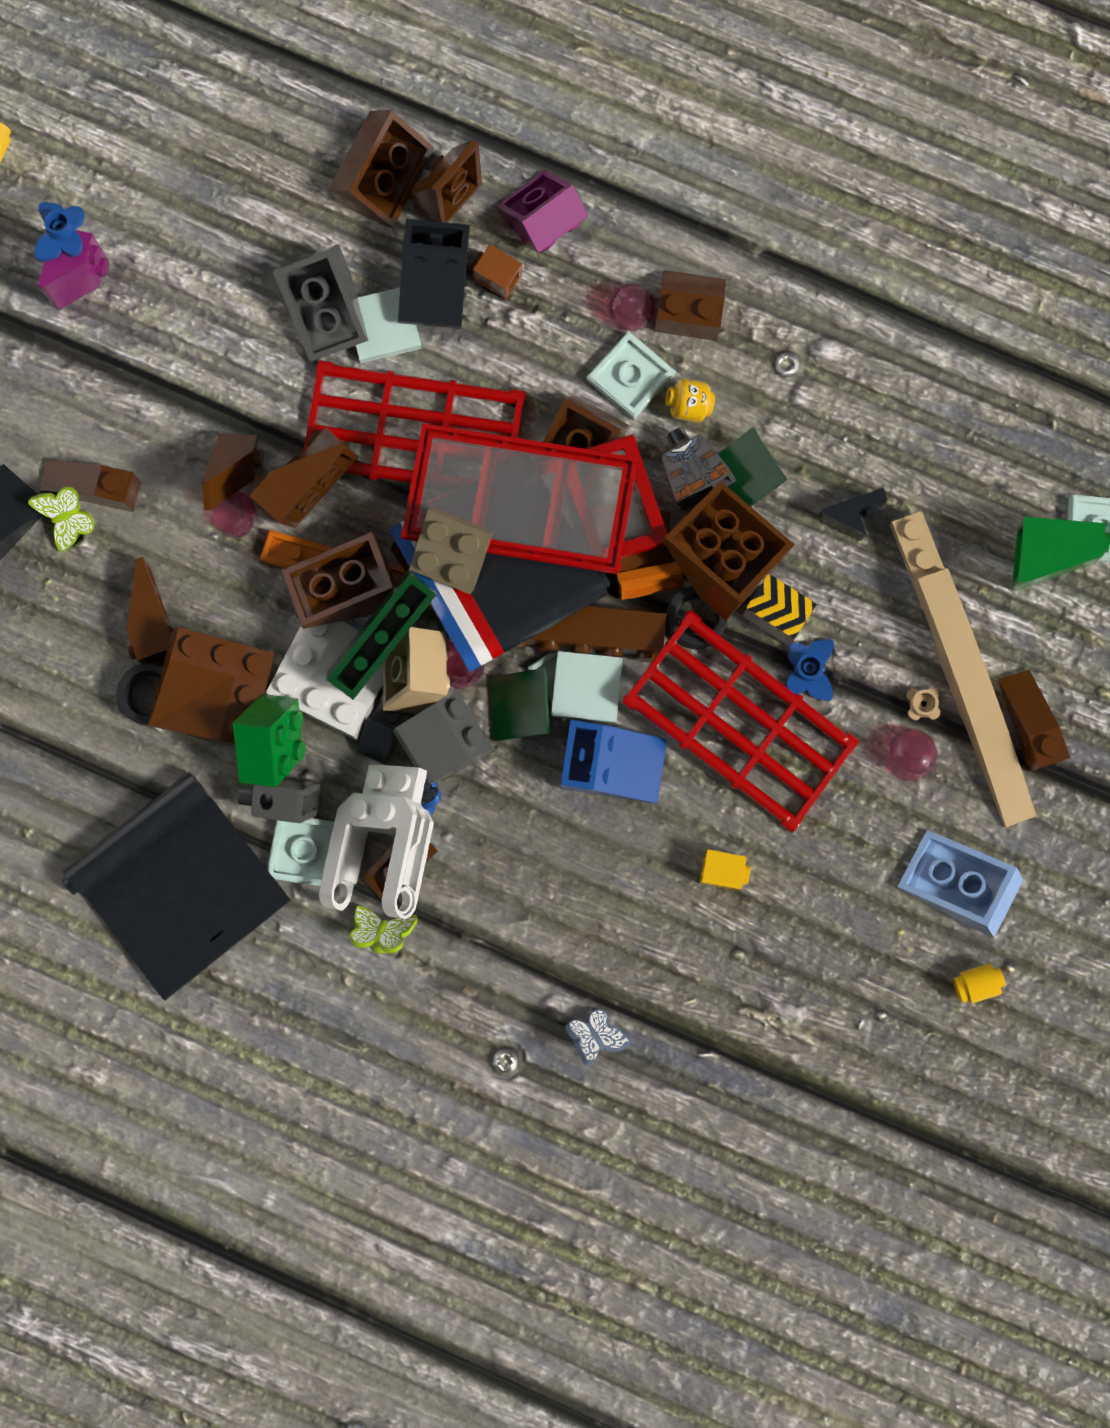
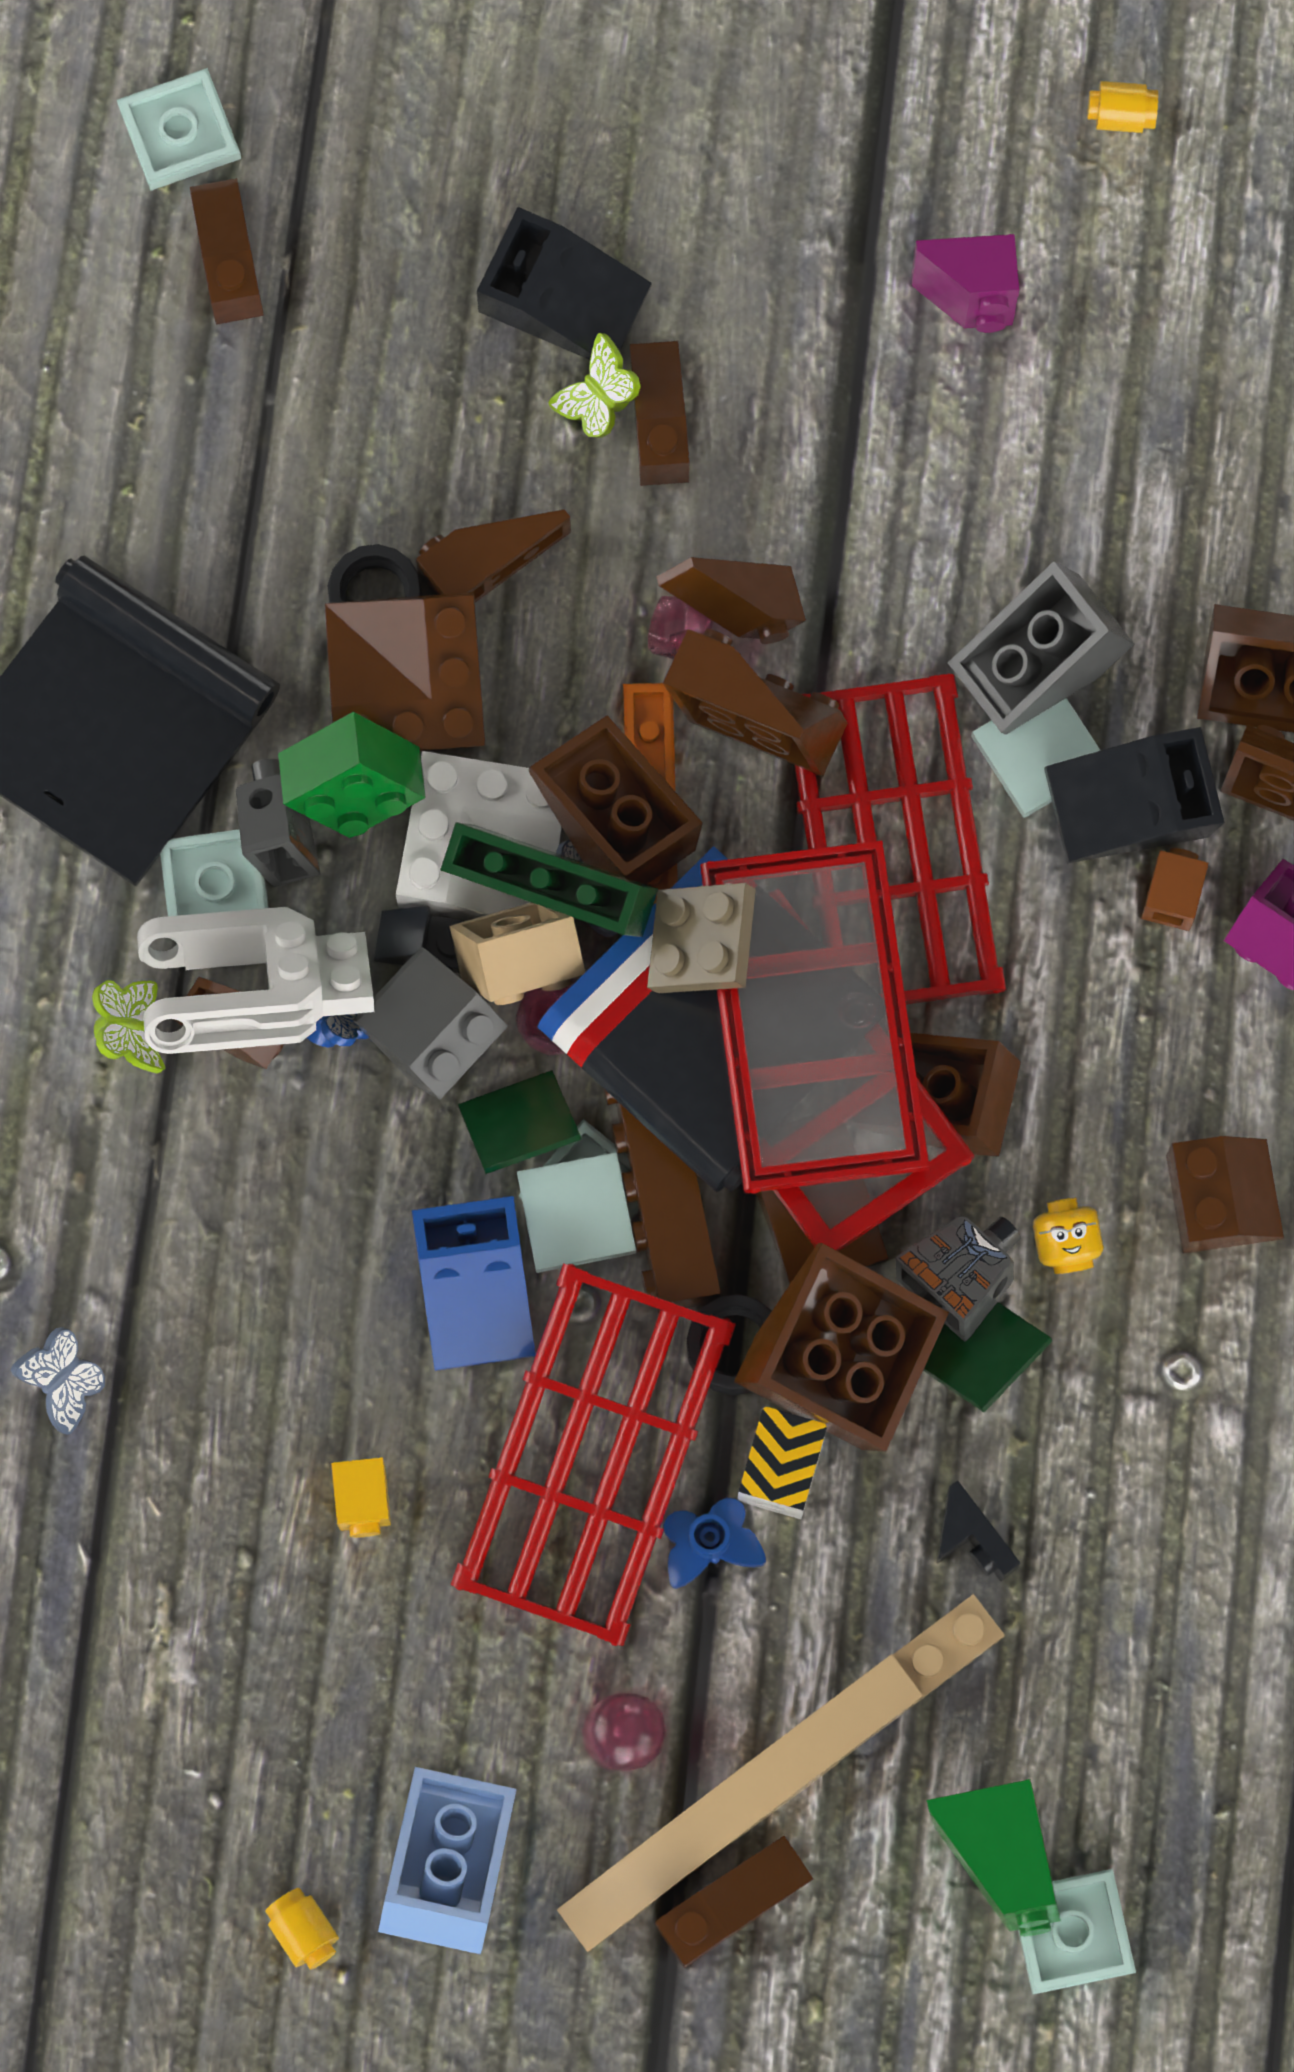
camera: 75 degrees right, 5 degrees down
blue animal [35,202,85,262] -> none
light aqua tile [586,331,676,420] -> none
clear pink hair [605,283,655,332] -> none
orange tile [617,562,683,600] -> none
tan plate [906,687,940,720] -> none

